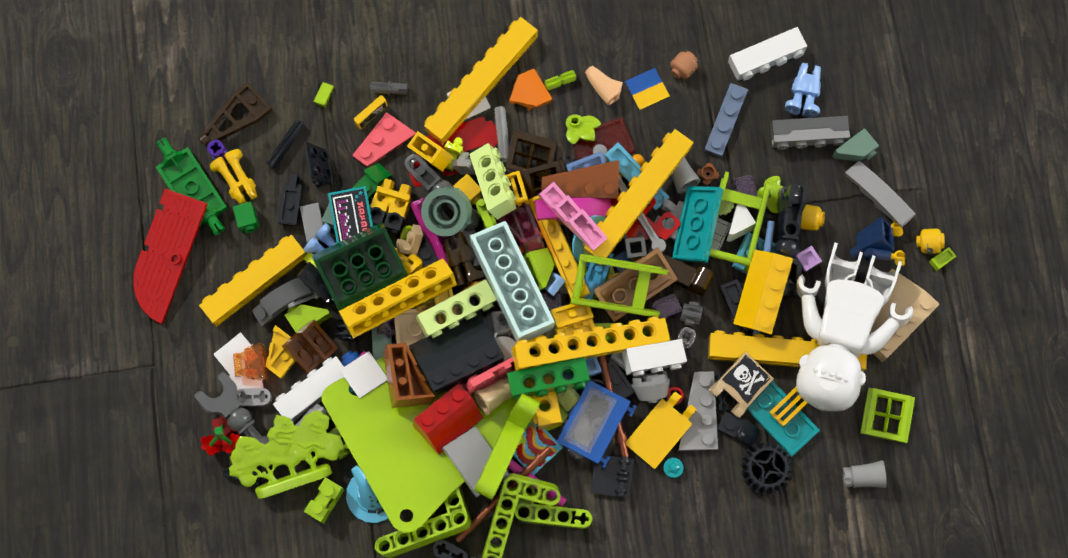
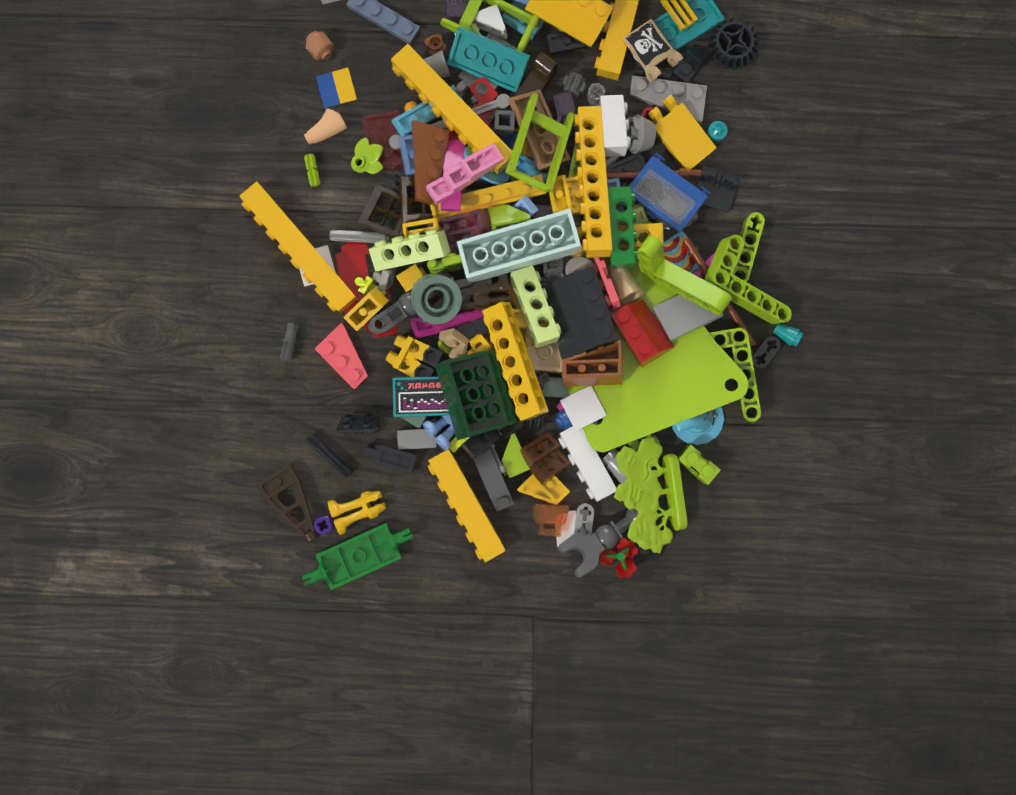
camera: 80 degrees left, 10 degrees up
red door [133,189,208,324] -> none
white sticker [214,332,261,380] -> none
green brick [233,201,260,233] -> none
lime piece [314,82,334,107] -> none
green slope [352,163,392,200] -> none
yellow tile [354,95,388,130] -> none
orange slope [508,69,552,111] -> none

